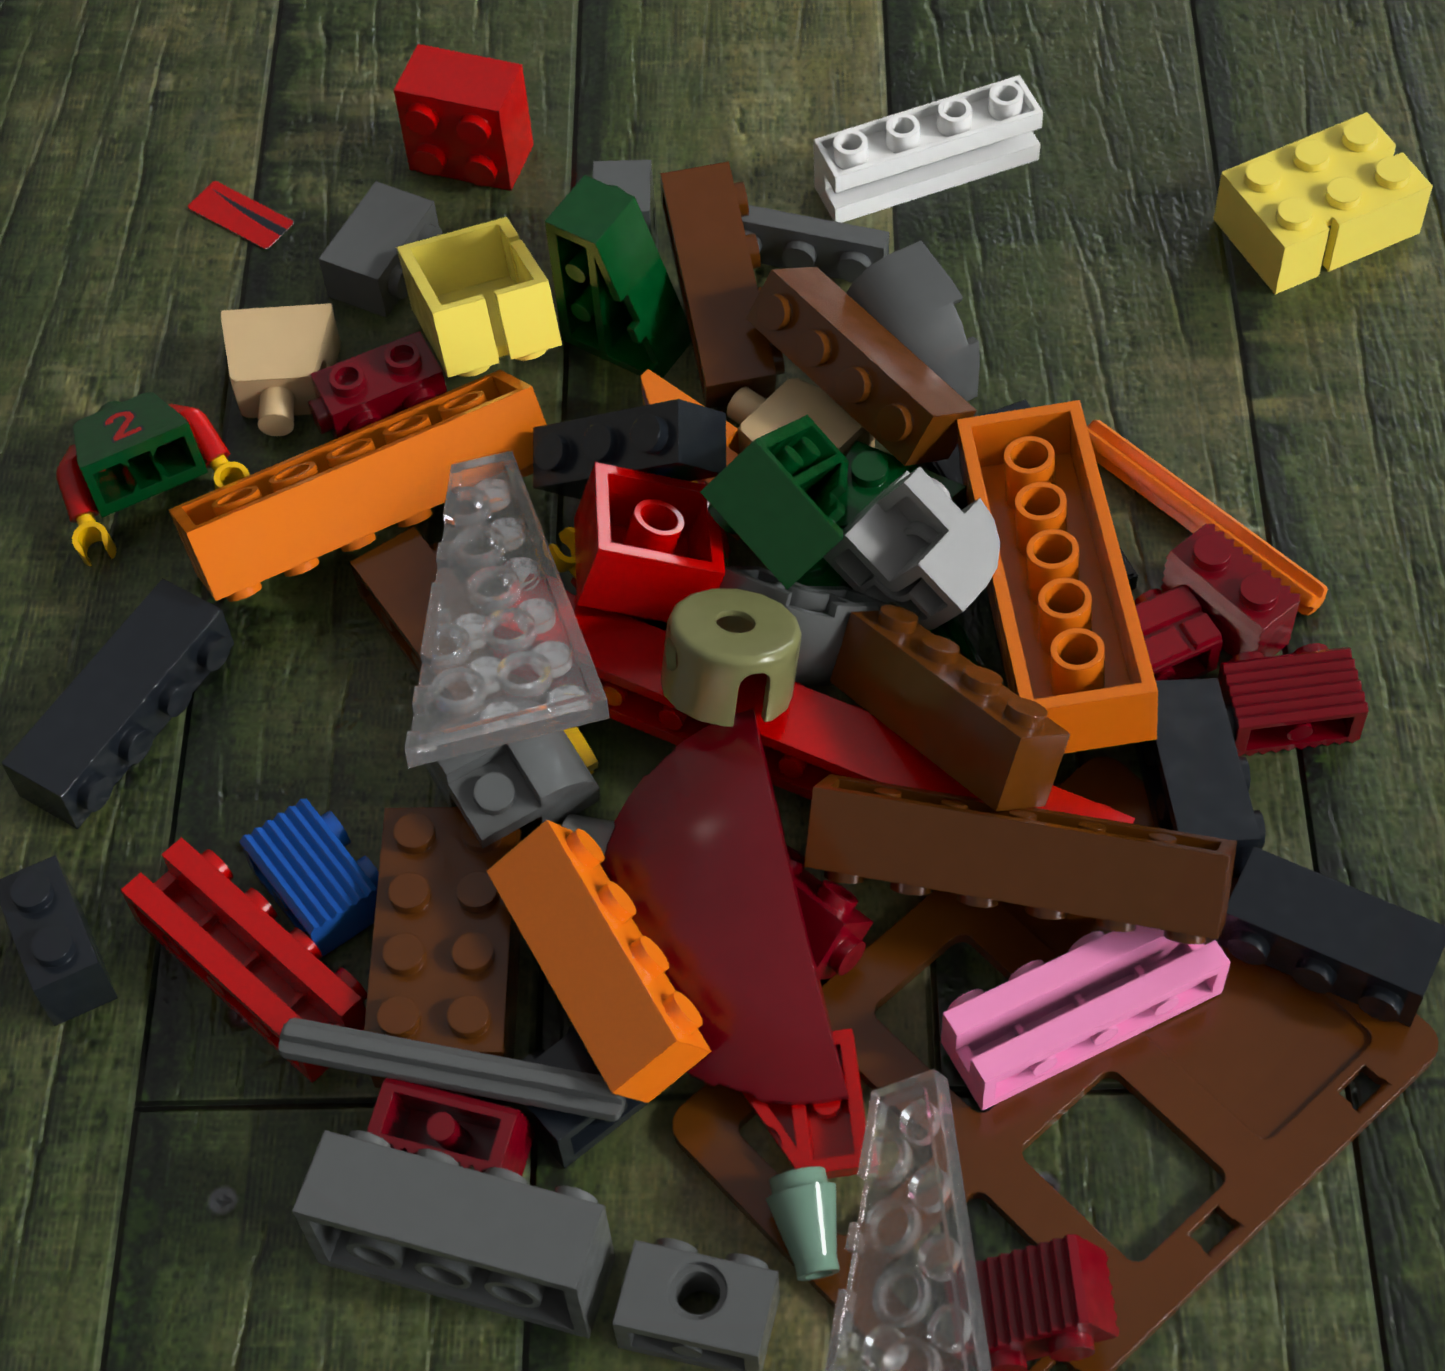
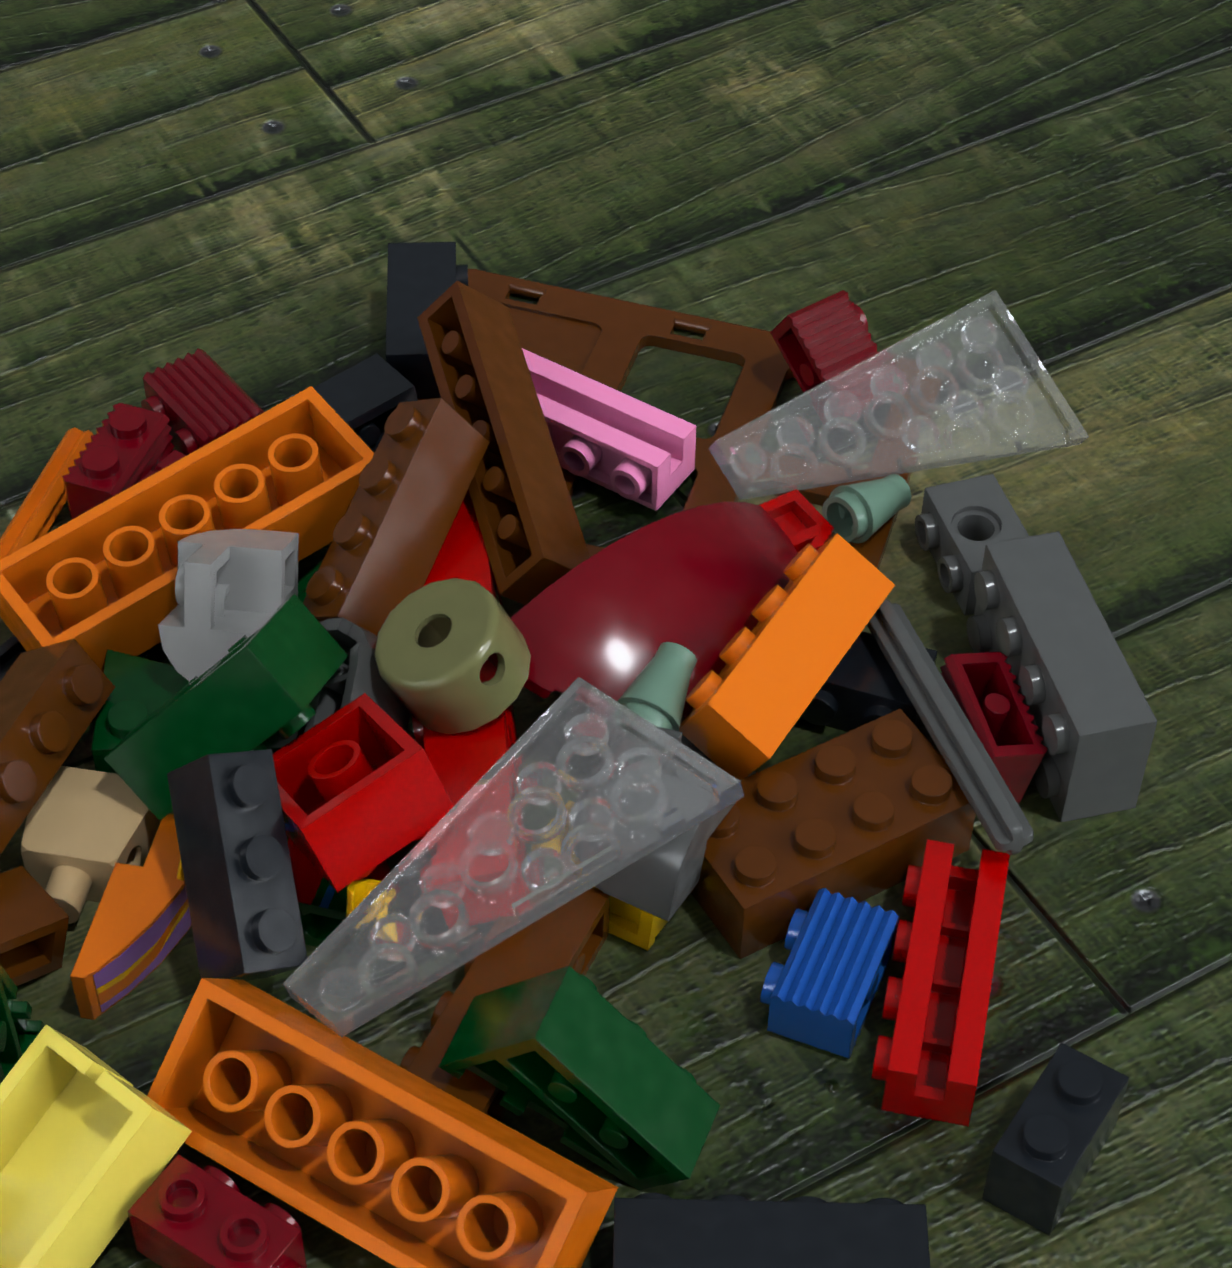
camera: 125 degrees left, 10 degrees down
none -> dark green wedge [438,965,720,1190]
none -> sand green cone [615,642,697,736]

